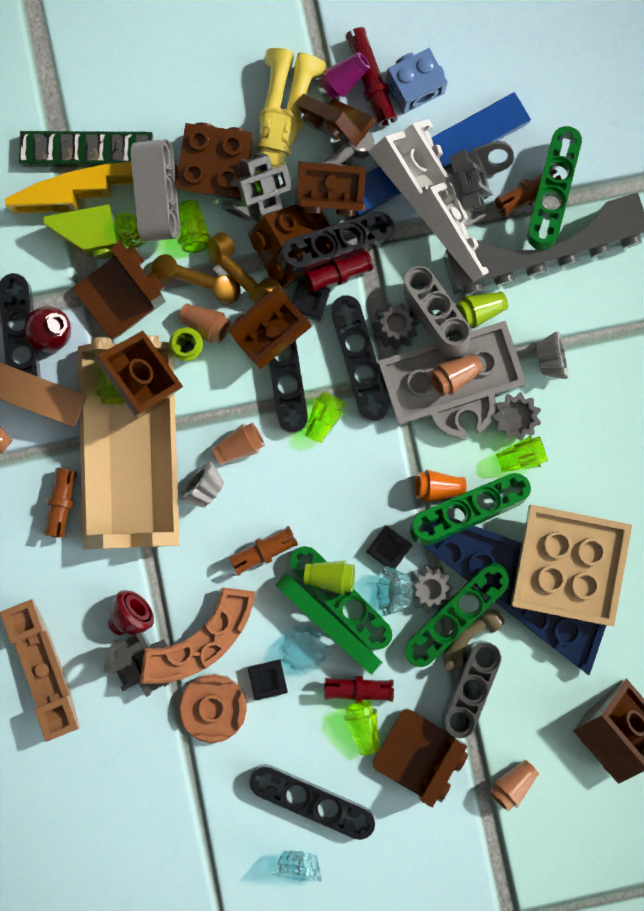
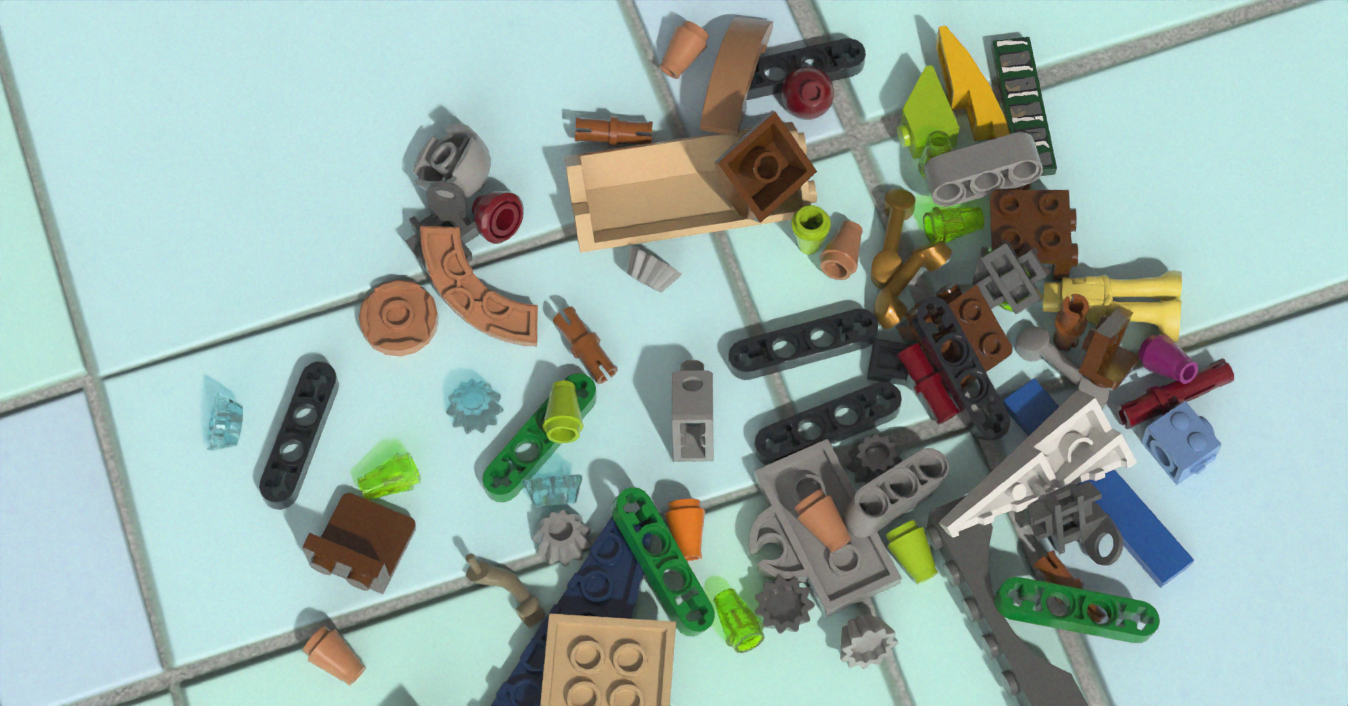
camera: 90 degrees right, 20 degrees down
medium nougat slope [0,599,80,742] -> none
reddish brown bracket [75,240,166,339] -> none
nougat cone [212,422,265,465] -> none
reddish brown bracket [227,286,312,370] -> none
black tile [247,659,288,701] -> none
green beam [274,572,383,675] -> none
reddish brown bracket [295,161,367,216] -> none
clear neon green cone [304,391,346,443] -> none
dark red pin [324,676,394,704] -> none
black tile [366,525,413,572] -> none
green beam [405,563,509,667] -> none
dark grey beam [442,640,502,739] -> none
none -> light grey cylinder [413,123,491,199]
none -> light grey torso [672,360,714,462]
none -> dark orange pin [1053,294,1089,352]

